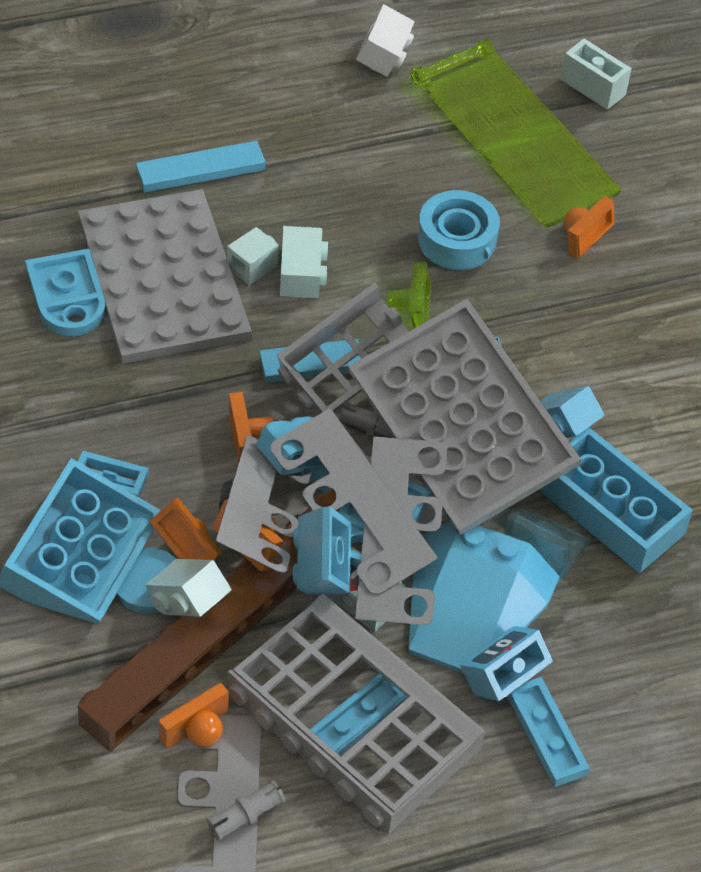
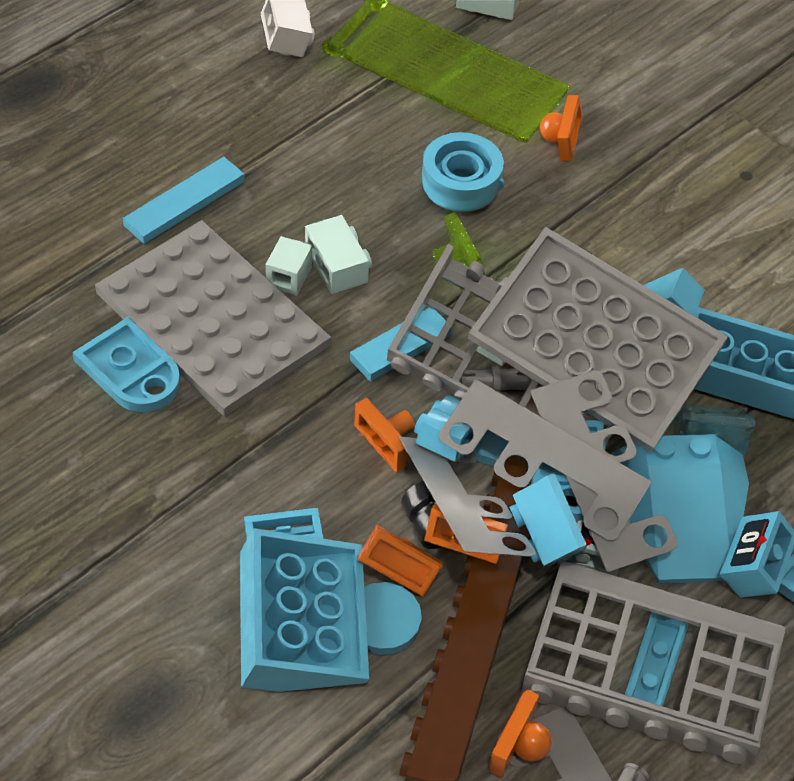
camera: 25 degrees left, 0 degrees up
light aqua brick [145,559,232,617] -> none

